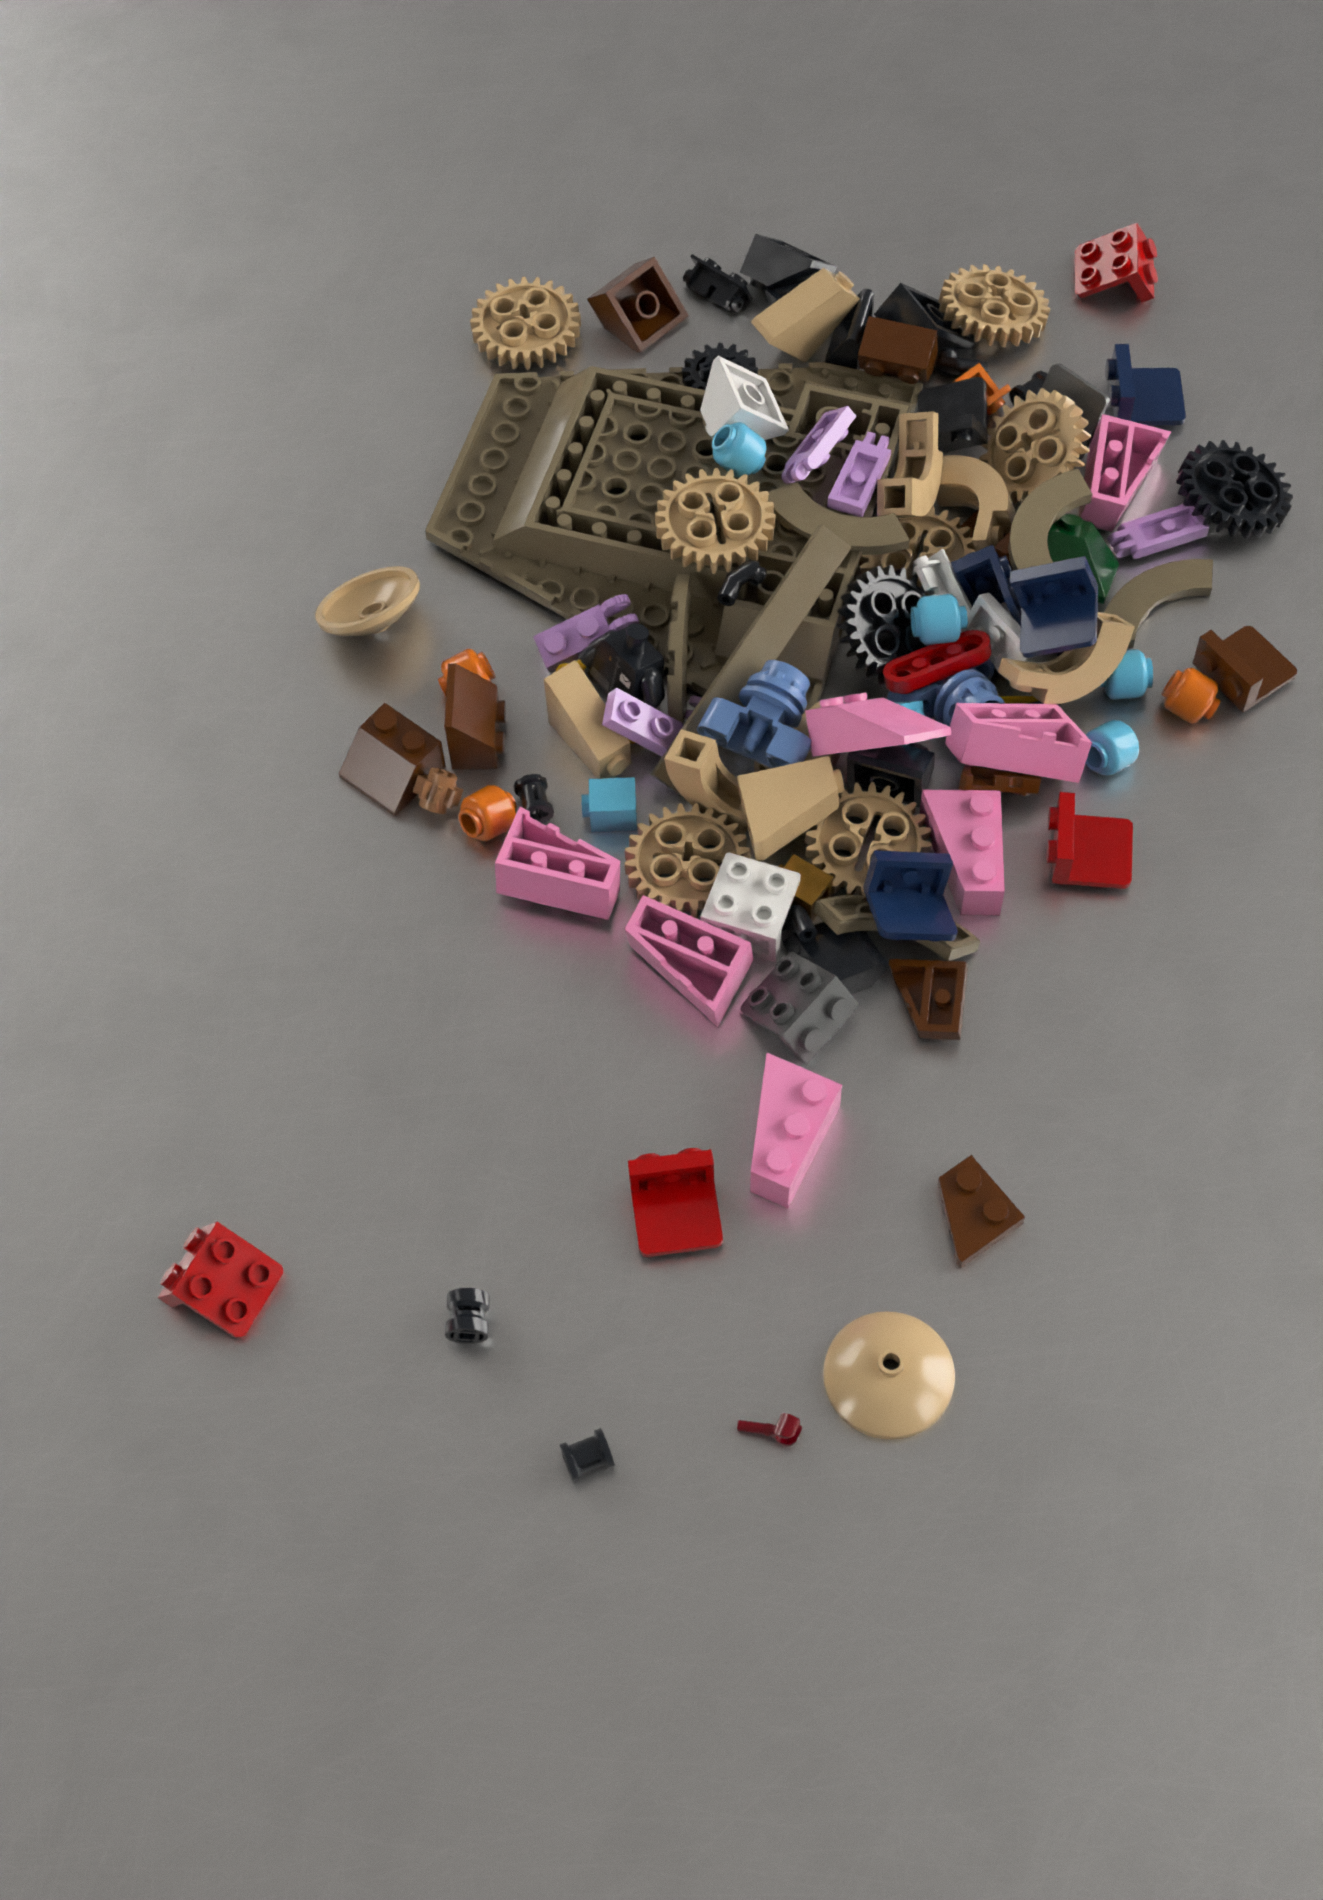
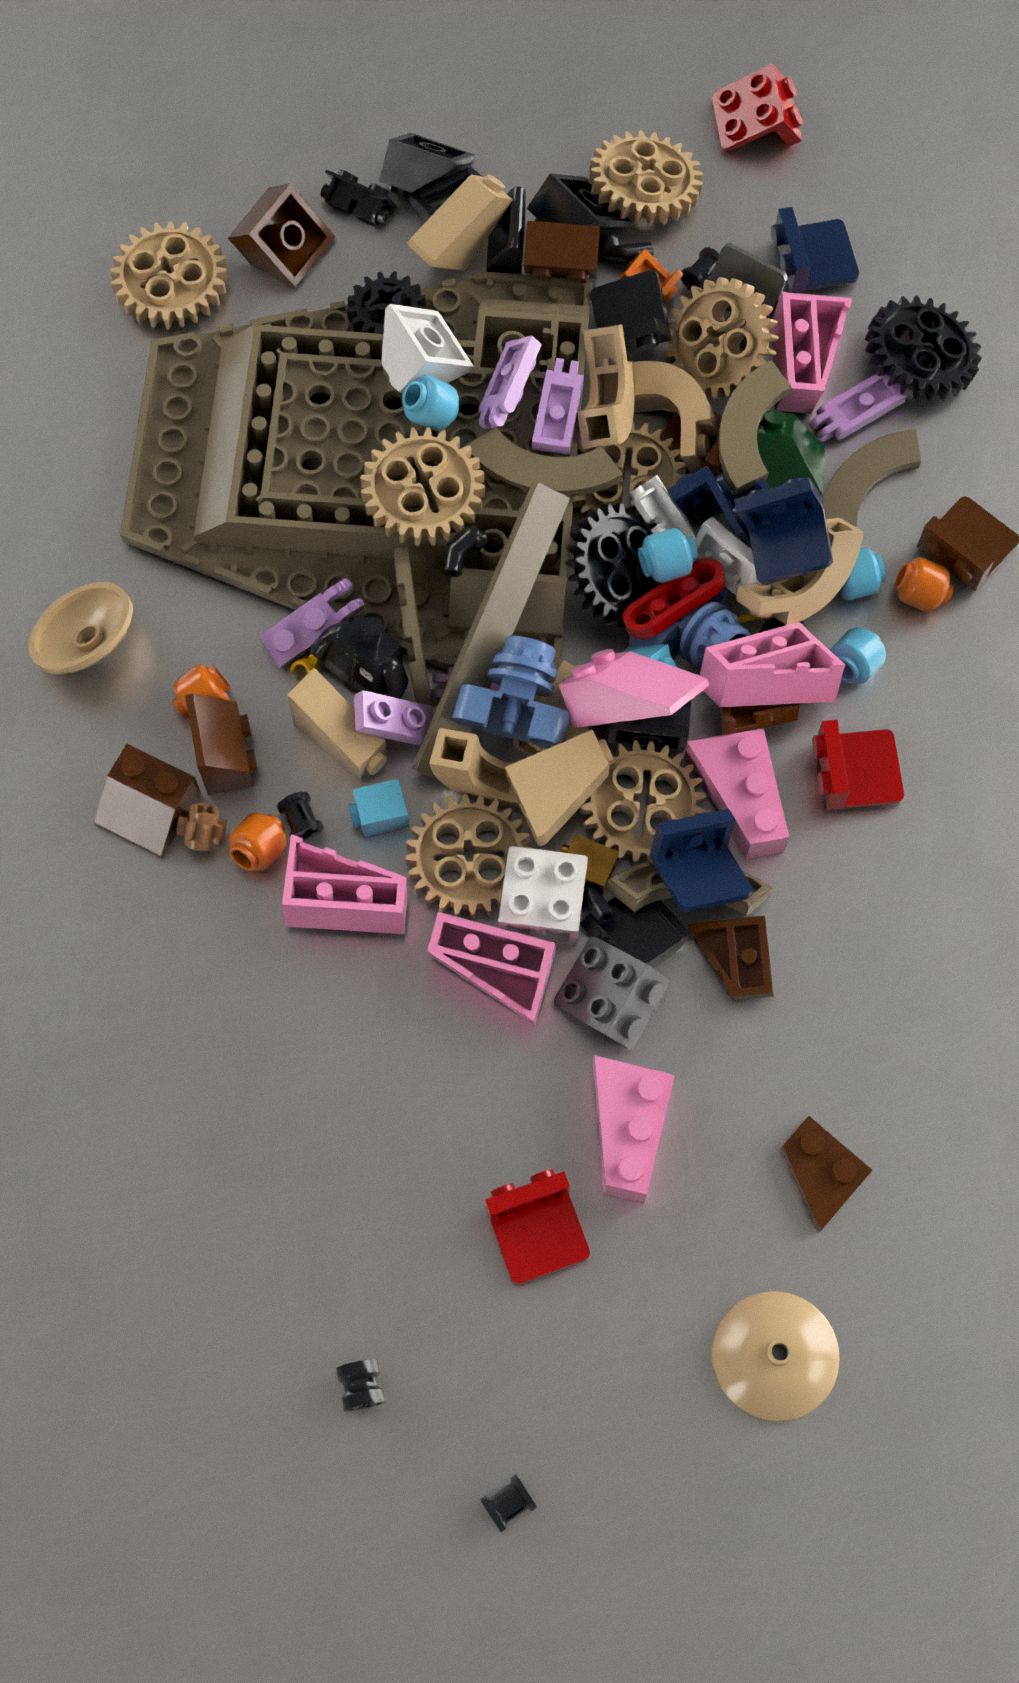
camera: 15 degrees left, 10 degrees up
red bracket [158,1221,283,1338] -> none
dark red hand [737,1413,802,1446] -> none

